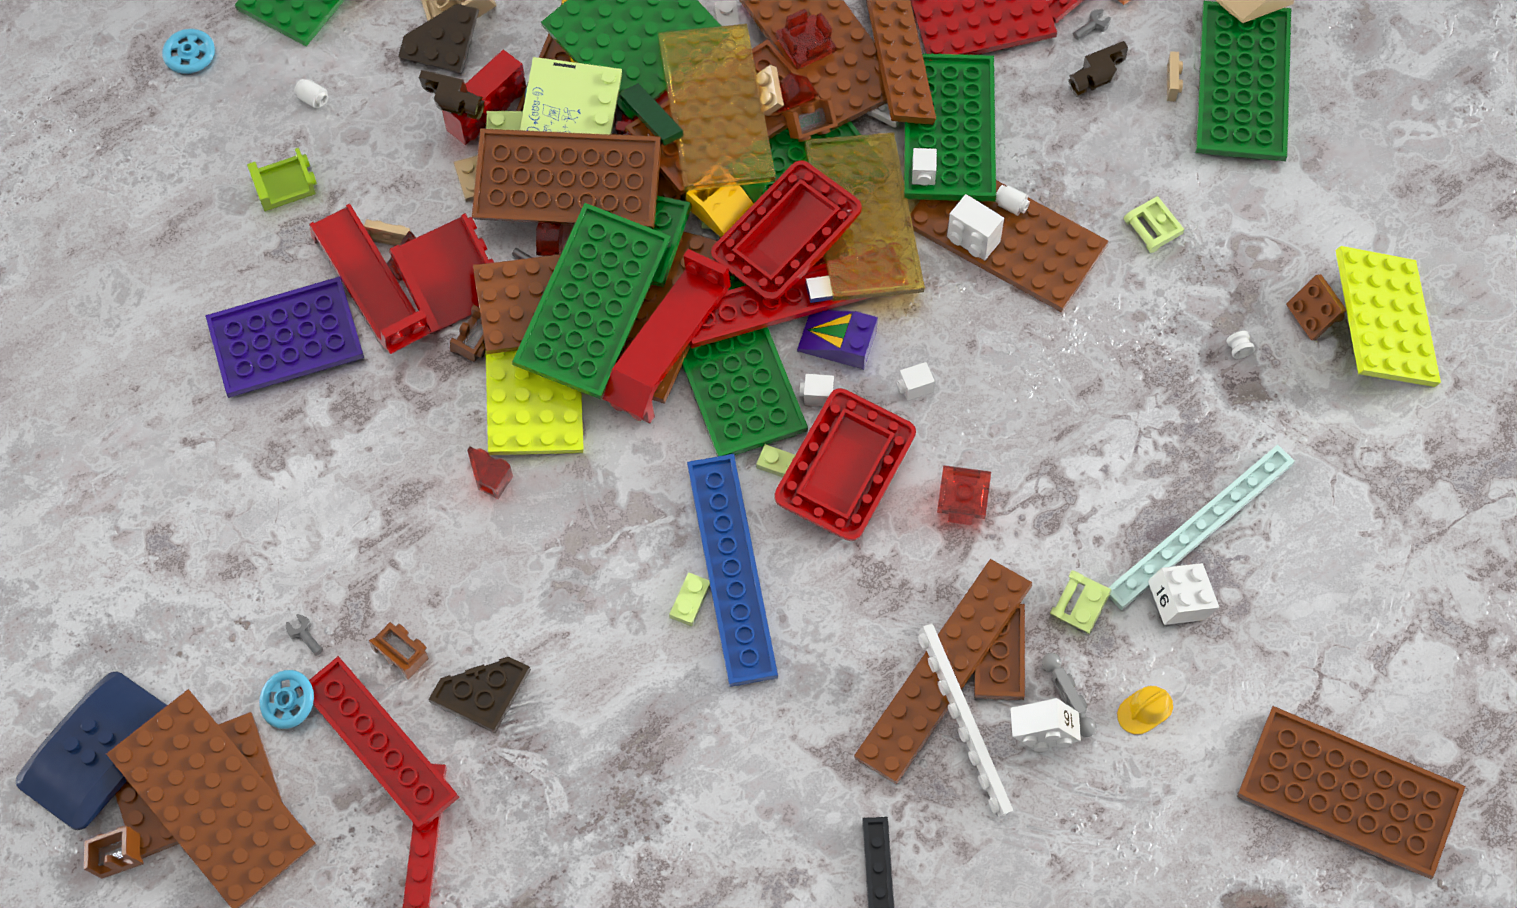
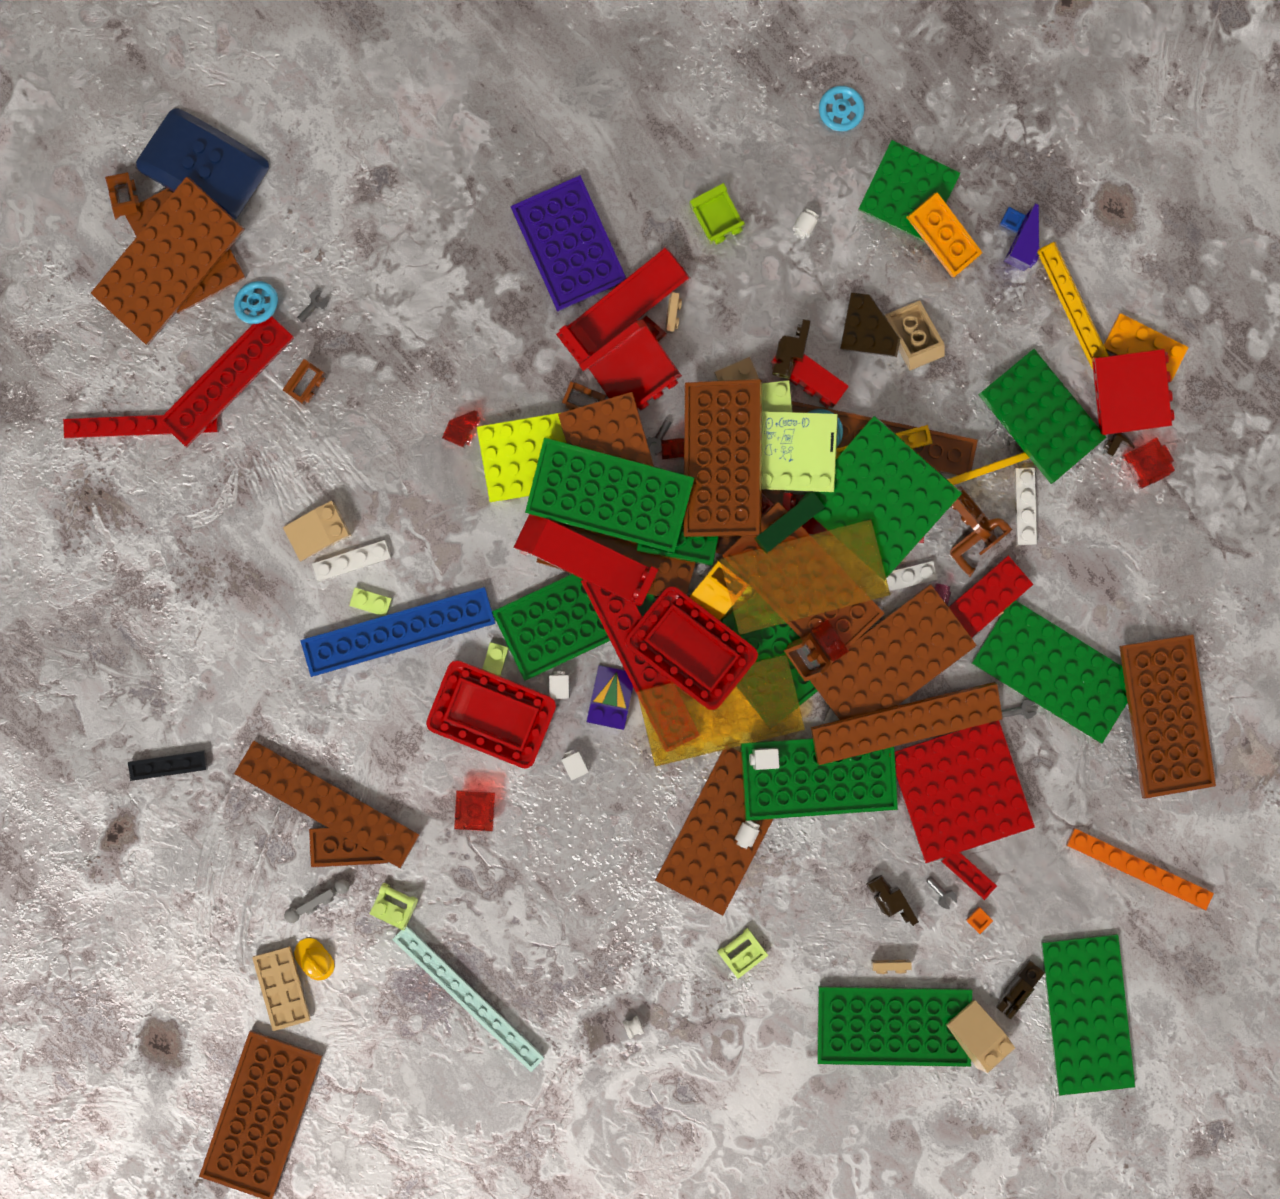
camera: 85 degrees right, 25 degrees up
dark brown plate [428,656,531,733] -> none
tan plate [755,65,784,116] -> none
clear red panel [775,9,836,69] -> none
white tile [805,276,834,303] -> none
white plate [918,623,1013,817] -> none
white brick [947,194,1004,261] -> none
white brick [1011,698,1081,752] -> none
white brick [1148,563,1219,625] -> none
dark orange plate [1286,274,1347,340] -> none
neon yellow plate [1335,246,1441,387] -> none
none -> tan plate [252,946,311,1031]
none -> tan slope [283,501,352,562]
none -> white plate [312,540,391,582]

